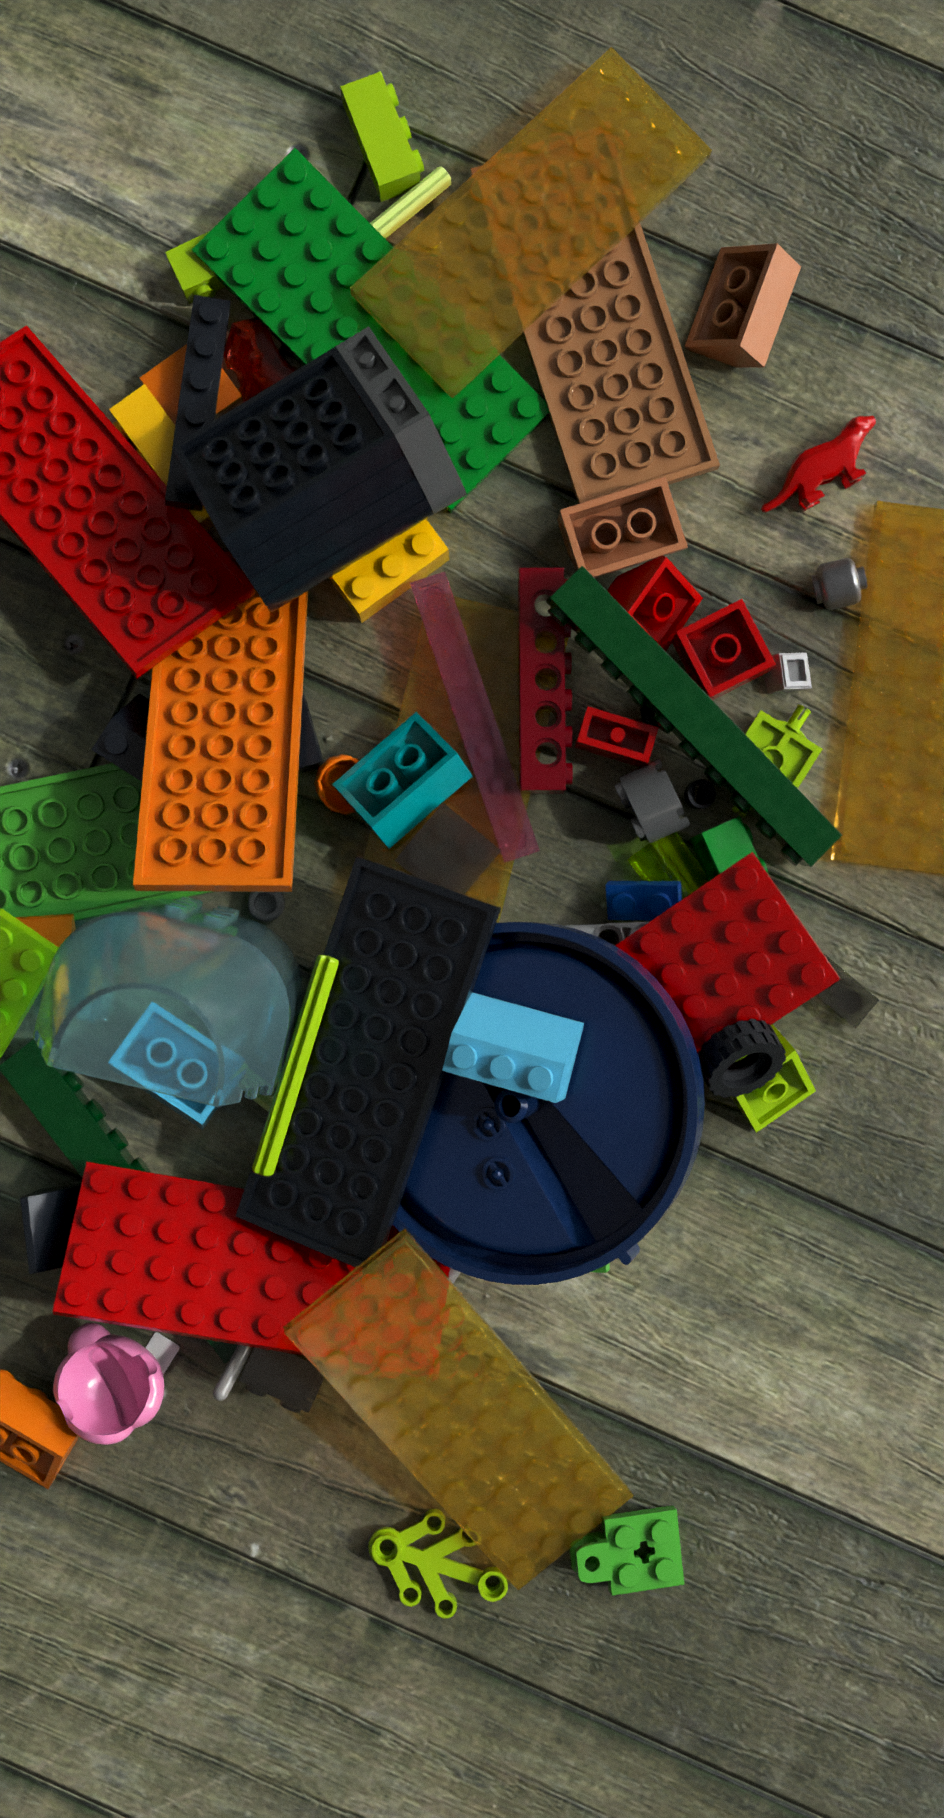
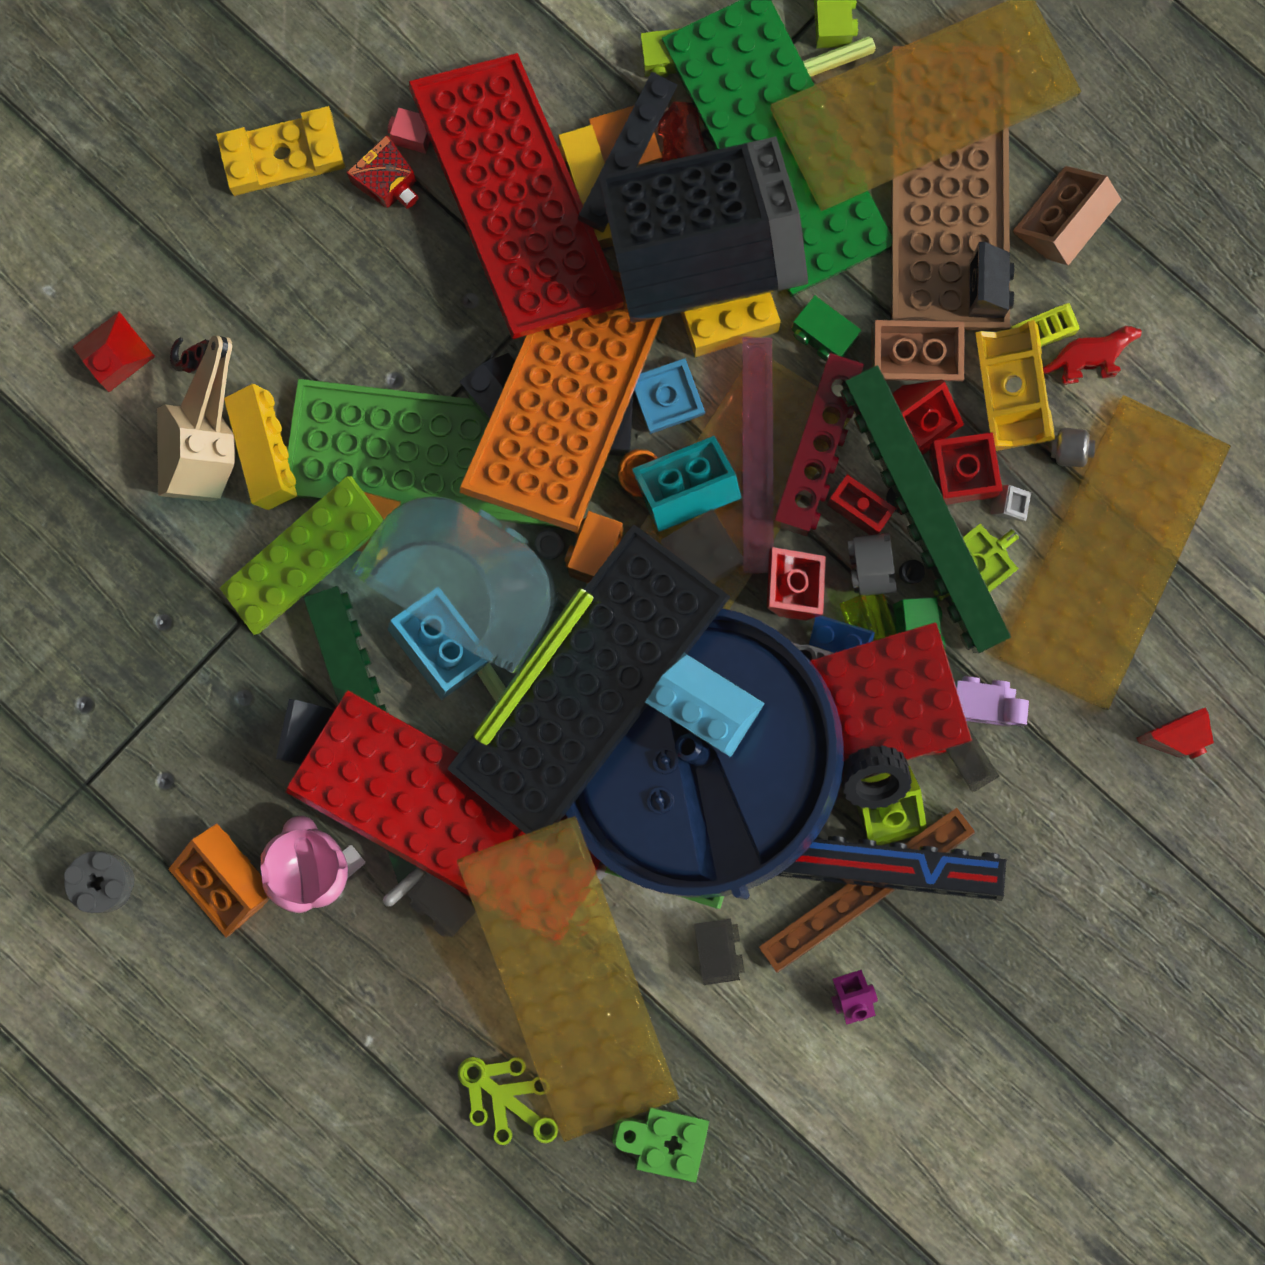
camera: 20 degrees right, 5 degrees down
none -> orange brick [564,511,623,583]
none -> dark azure plate [634,358,705,434]
none -> clear smoke brick [694,918,744,985]
none -> dark orange plate [759,808,975,973]
none -> red slope [767,547,826,621]
none -> black brick [777,836,1007,901]
none -> green brick [791,295,862,361]
none -> magenta brick [831,970,878,1025]
none -> lavender hinge [955,676,1029,726]
none -> black slope [969,242,1015,318]
none -> yellow piece [975,320,1055,451]
none -> neon yellow slope [1011,303,1080,347]

